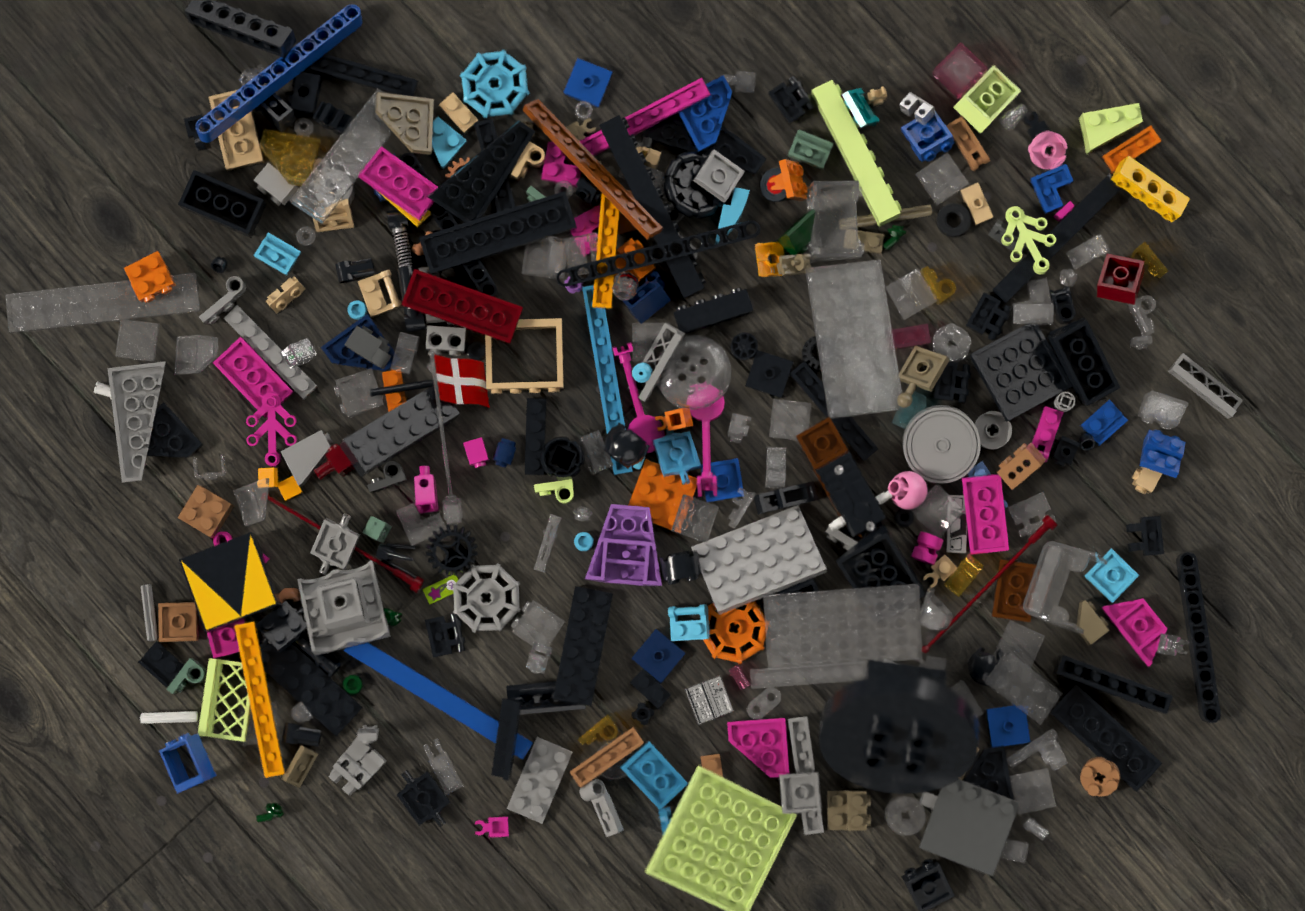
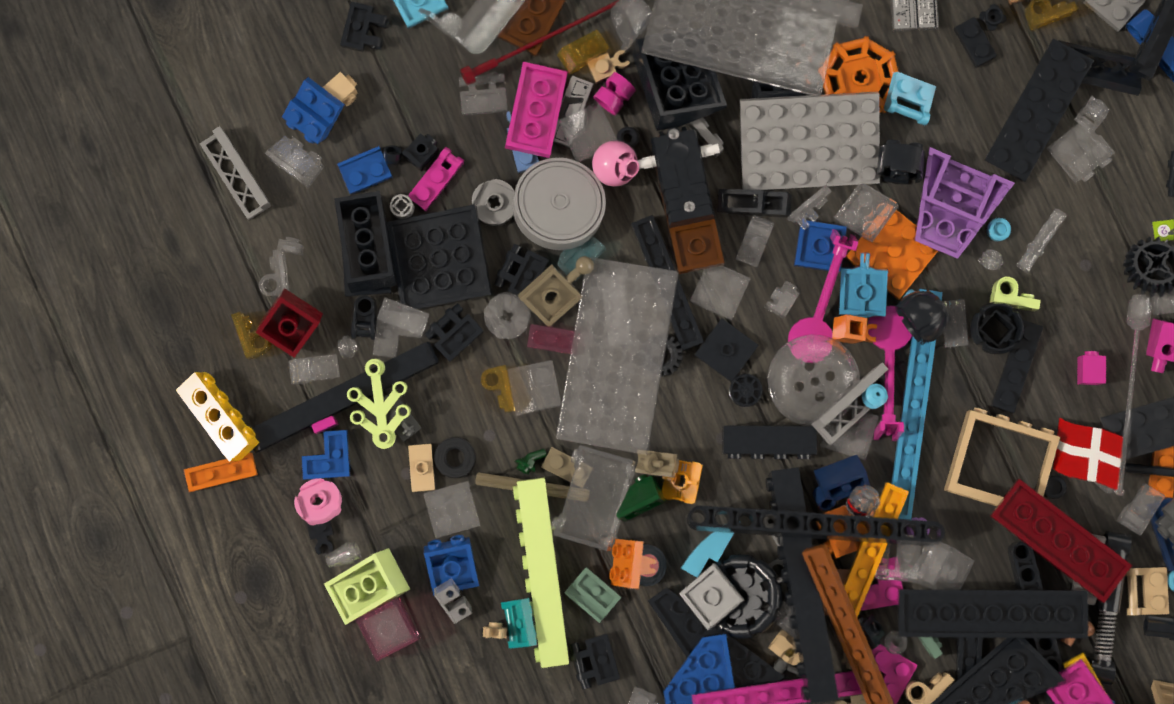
camera: 160 degrees left, 0 degrees up
light grey brick [426,326,467,356] -> none
light grey plate [452,563,521,633] -> none
dark blue brick [493,438,516,468] -> none
dark blue plate [631,629,686,683] -> none
clear pink pin [729,664,750,690] -> none
medium nougat plate [946,116,990,171] -> none
medium nougat piece [997,442,1046,490] -> none
yellowish green wedge [1079,103,1143,155] -> none

